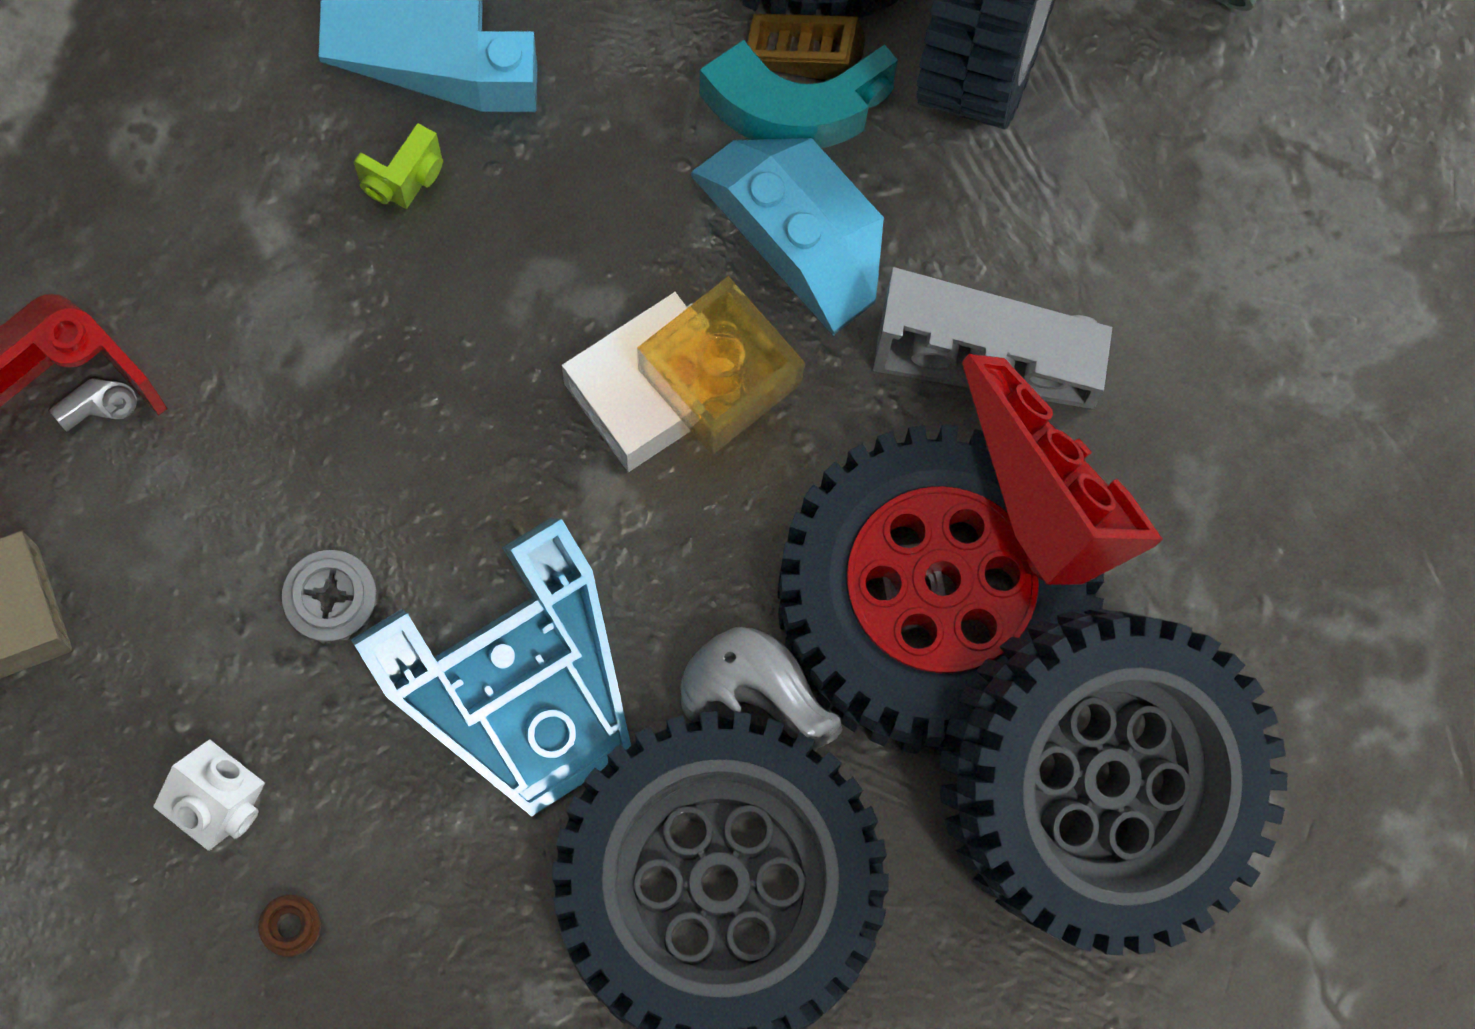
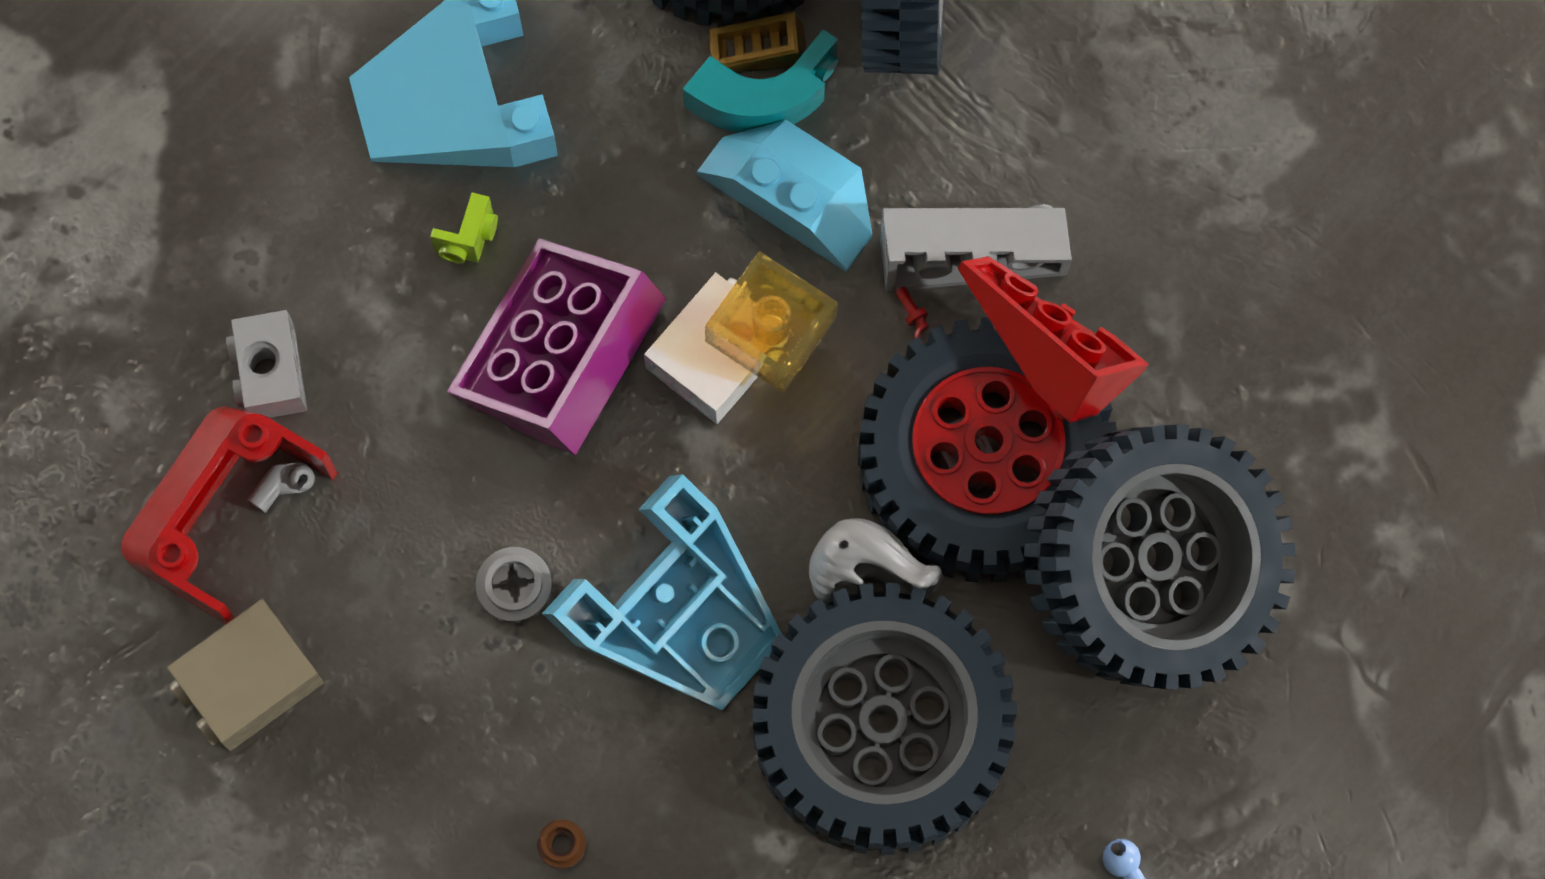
camera: 10 degrees left, 0 degrees up
white brick [153,739,265,851] -> none
none -> light grey brick [226,310,307,418]
none -> magenta slope [447,238,667,455]
none -> red hand [895,286,929,344]

